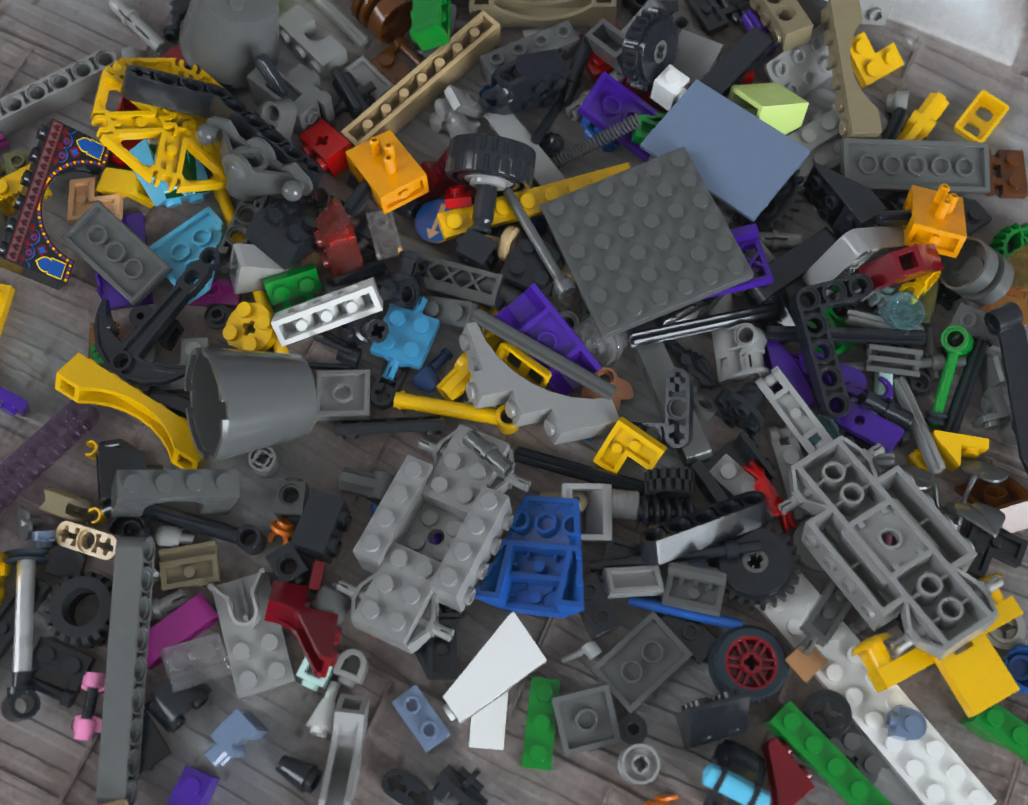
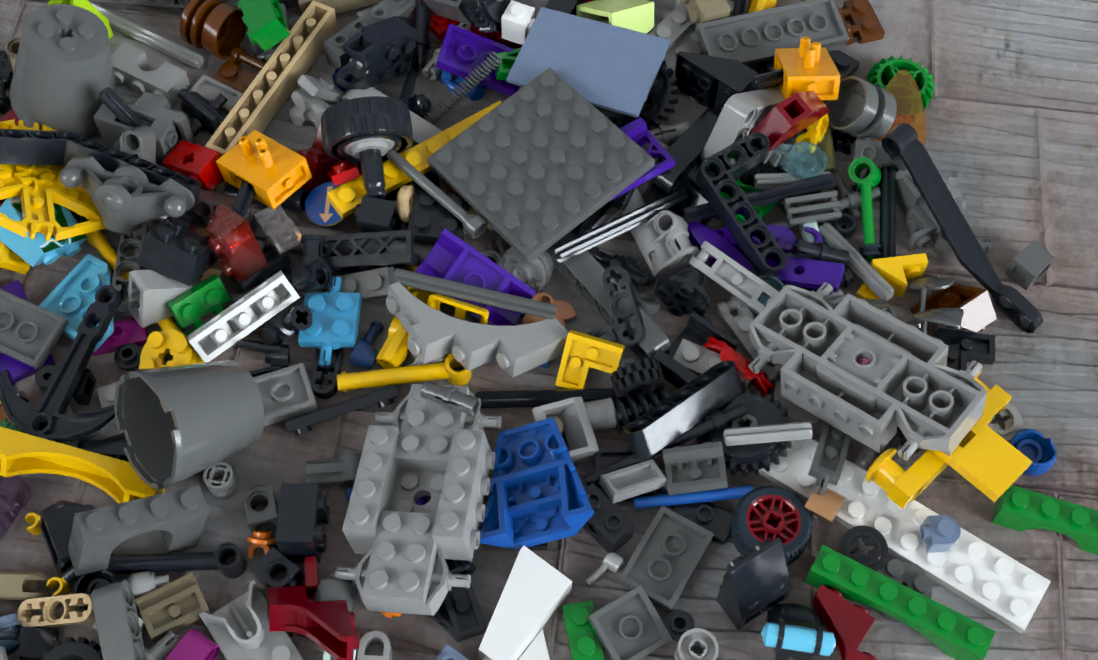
camera: 15 degrees left, 10 degrees down
none -> light grey axle [724,421,813,446]

